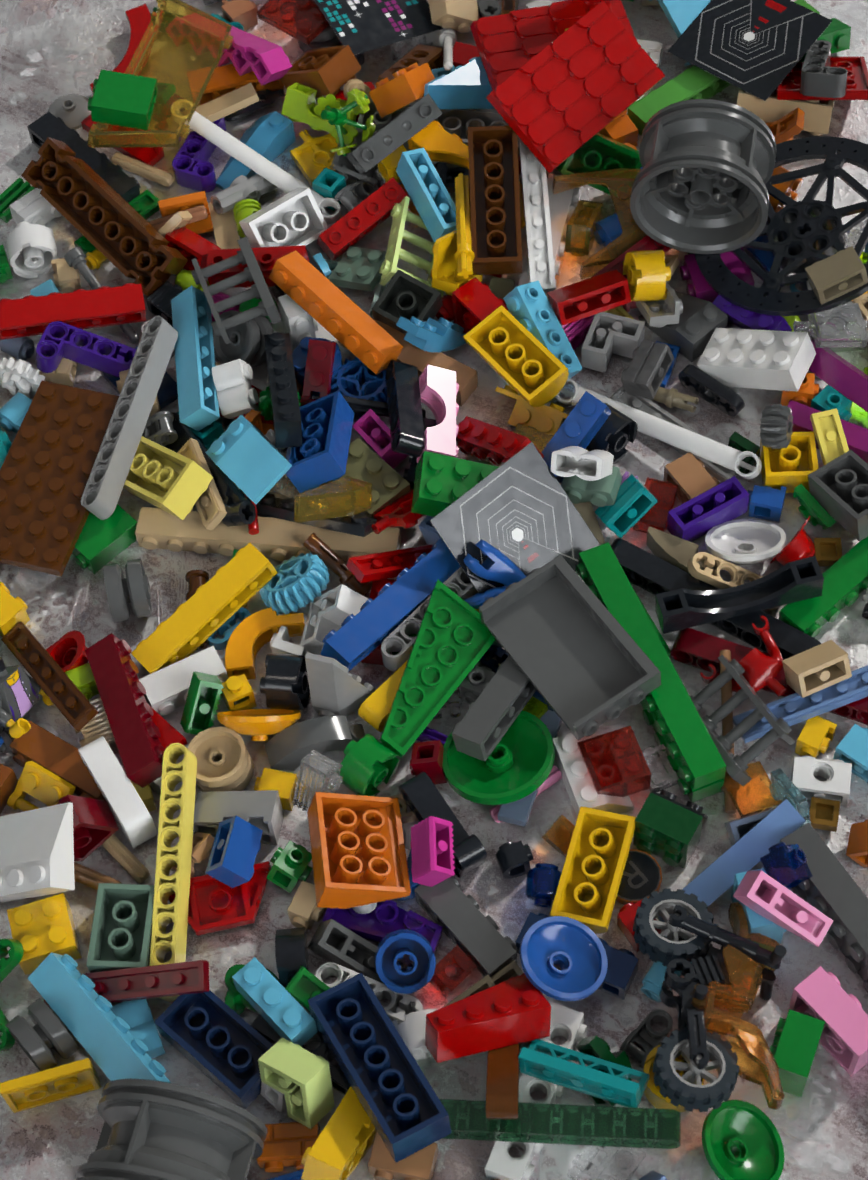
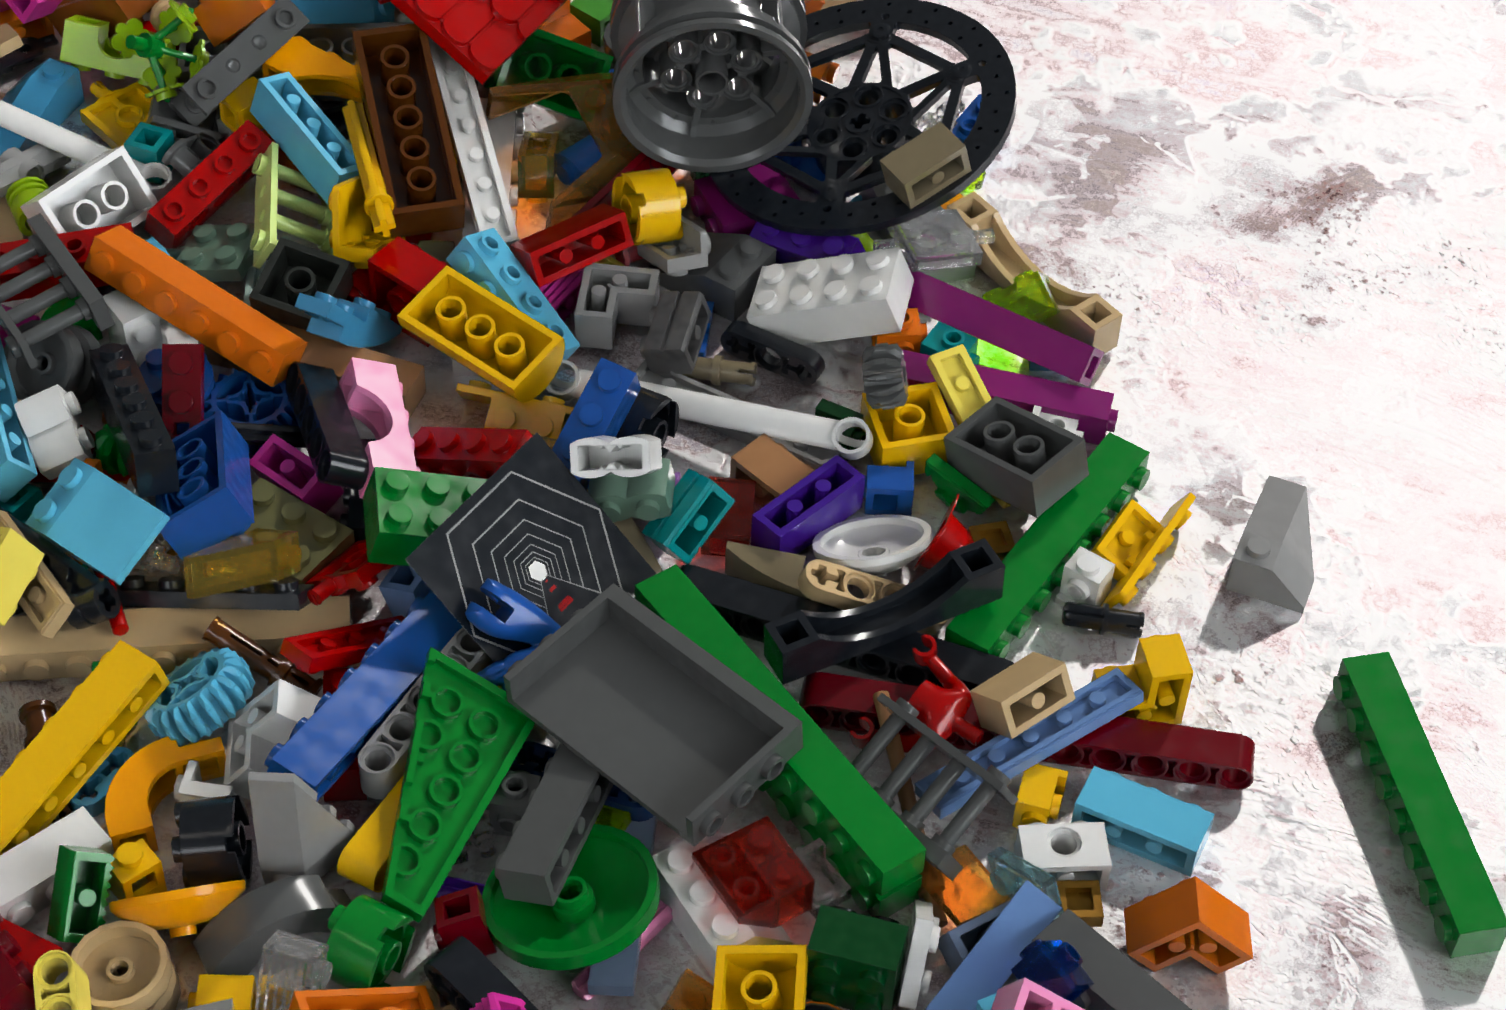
camera: 20 degrees left, 10 degrees down
none -> white plate [898,900,941,1009]

